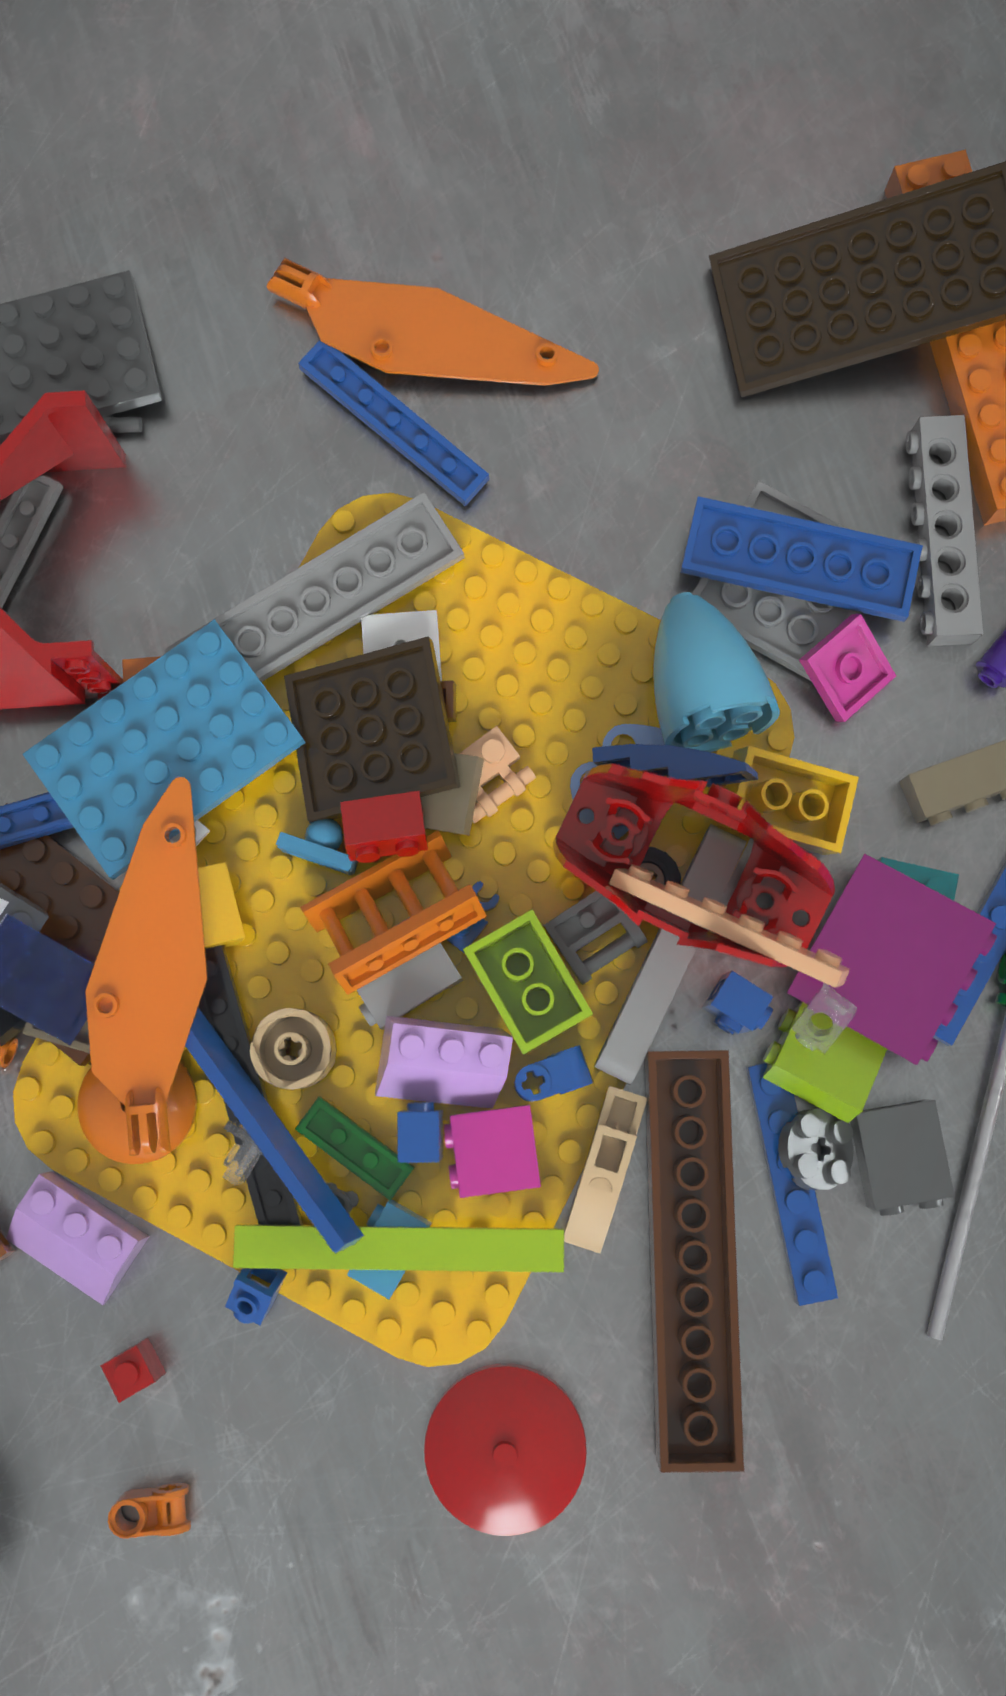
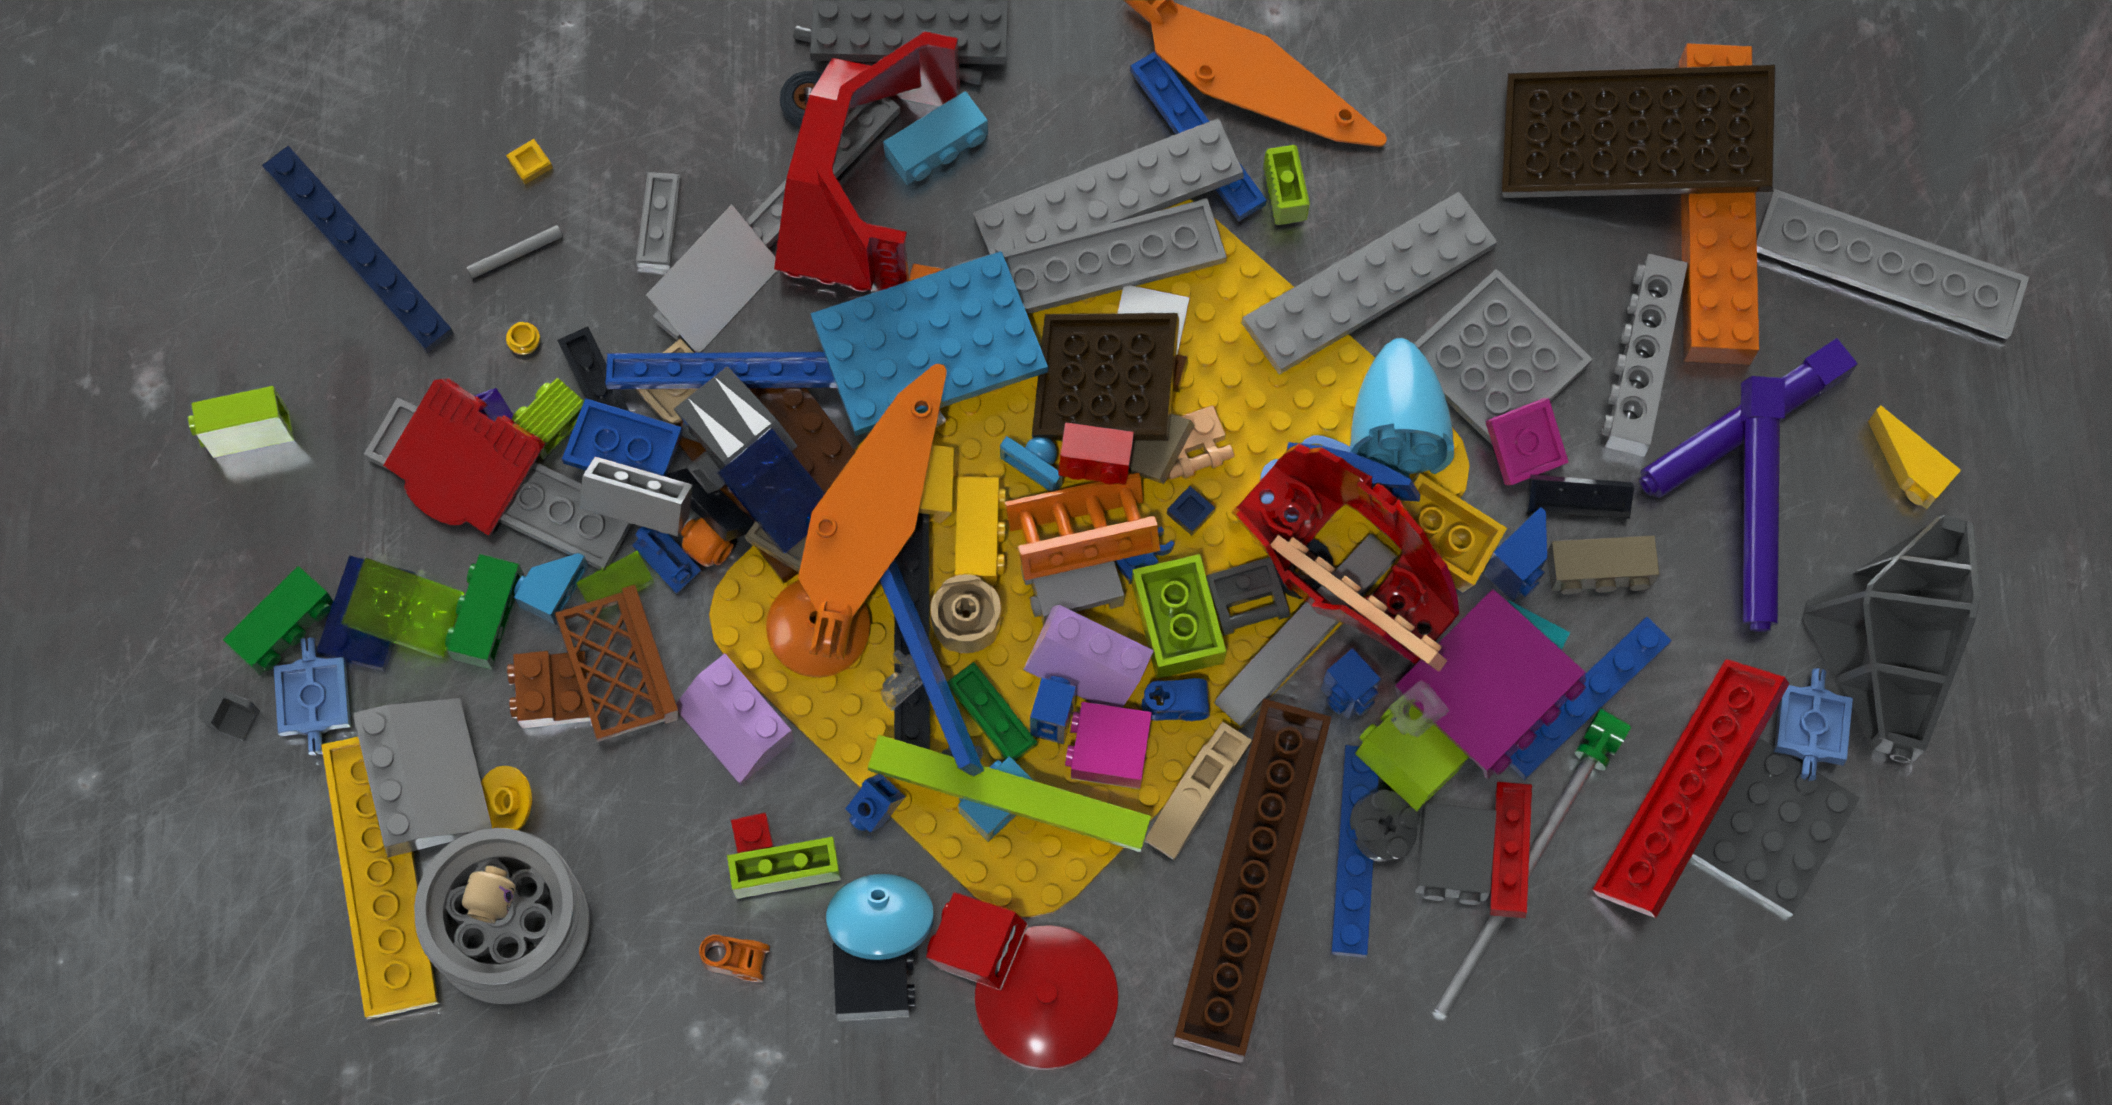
camera: 10 degrees right, 10 degrees down
blue plate [680,496,923,622] -> none
none -> lime brick [727,837,841,899]
none -> medium azure dish [826,874,934,960]
none -> black piece [833,943,916,1021]
none -> medium azure brick [883,91,988,185]
none -> red piece [926,892,1028,990]
none -> yellow brick [955,477,1006,586]
none -> light grey plate [973,118,1244,255]
none -> dark blue plate [1166,486,1215,536]
none -> light grey plate [1241,192,1497,375]
none -> lime brick [1263,145,1310,225]
none -> blue slope [1483,507,1547,602]
none -> red plate [1490,782,1532,918]
none -> black plate [1526,474,1634,519]

